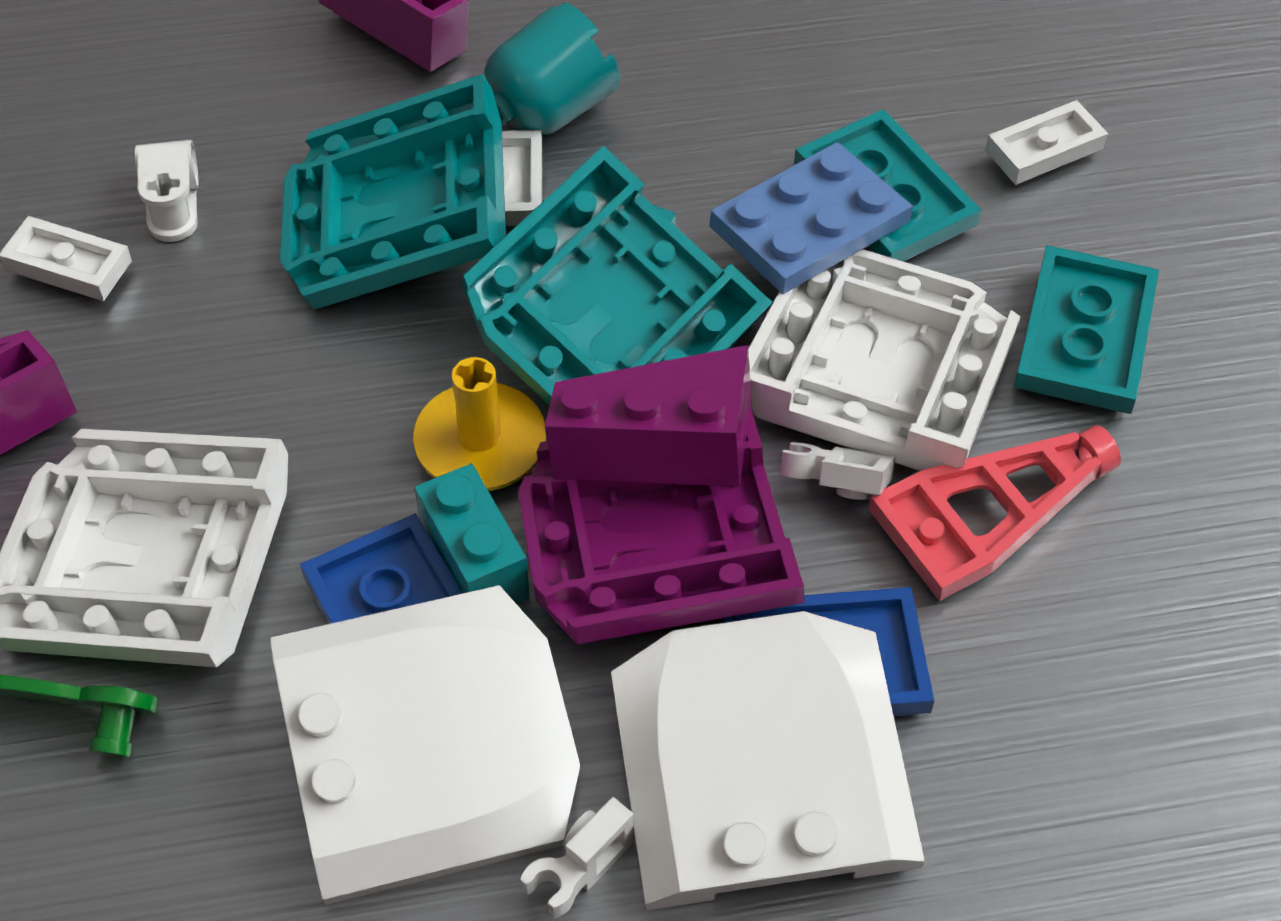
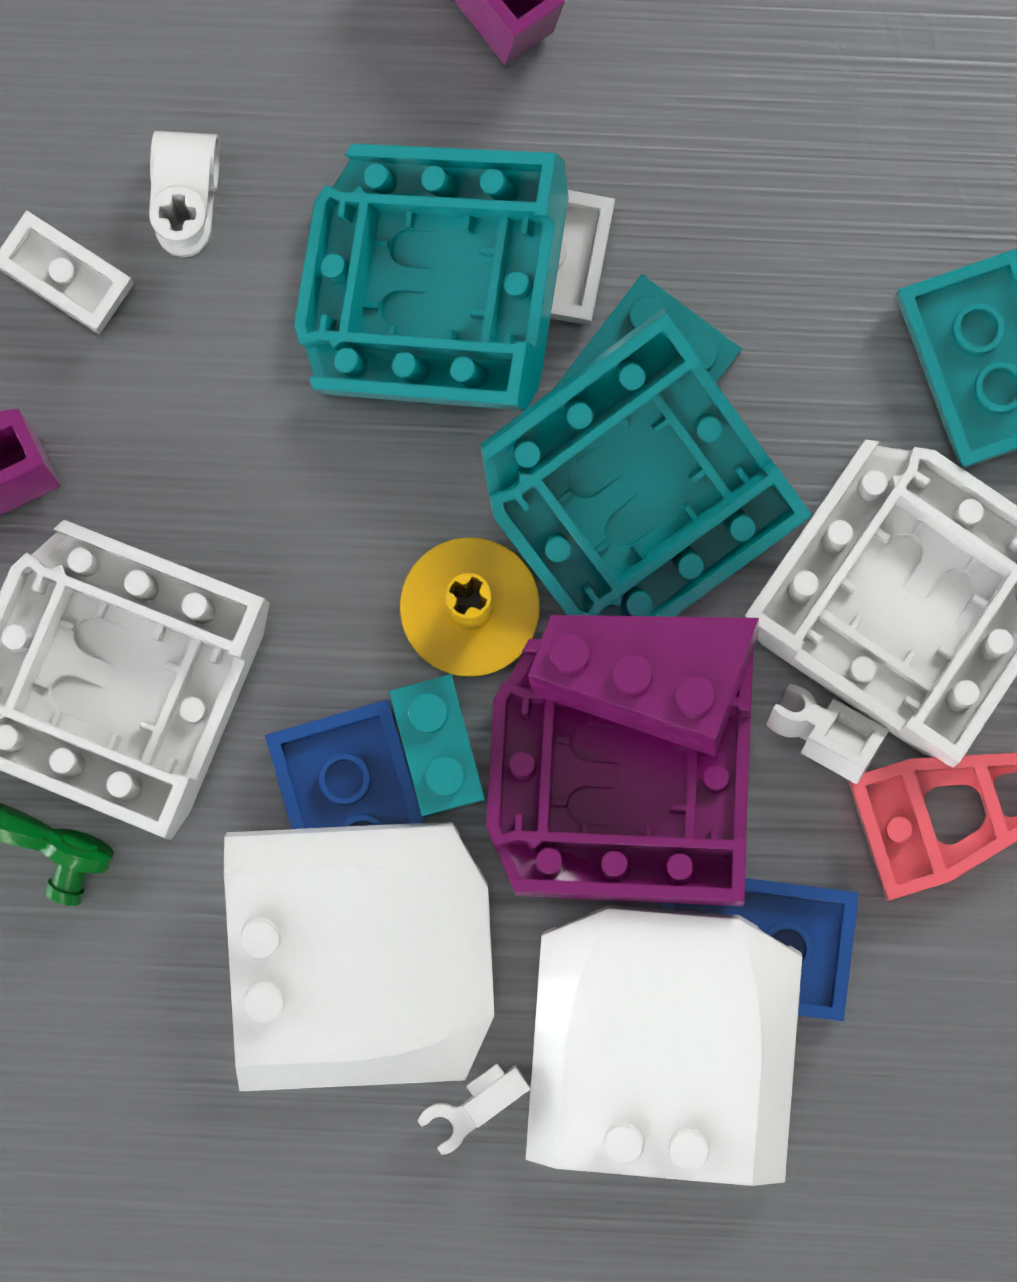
camera: 15 degrees right, 30 degrees up
teal cylinder [484,2,621,137] -> none
medium blue plate [709,142,913,294] -> none

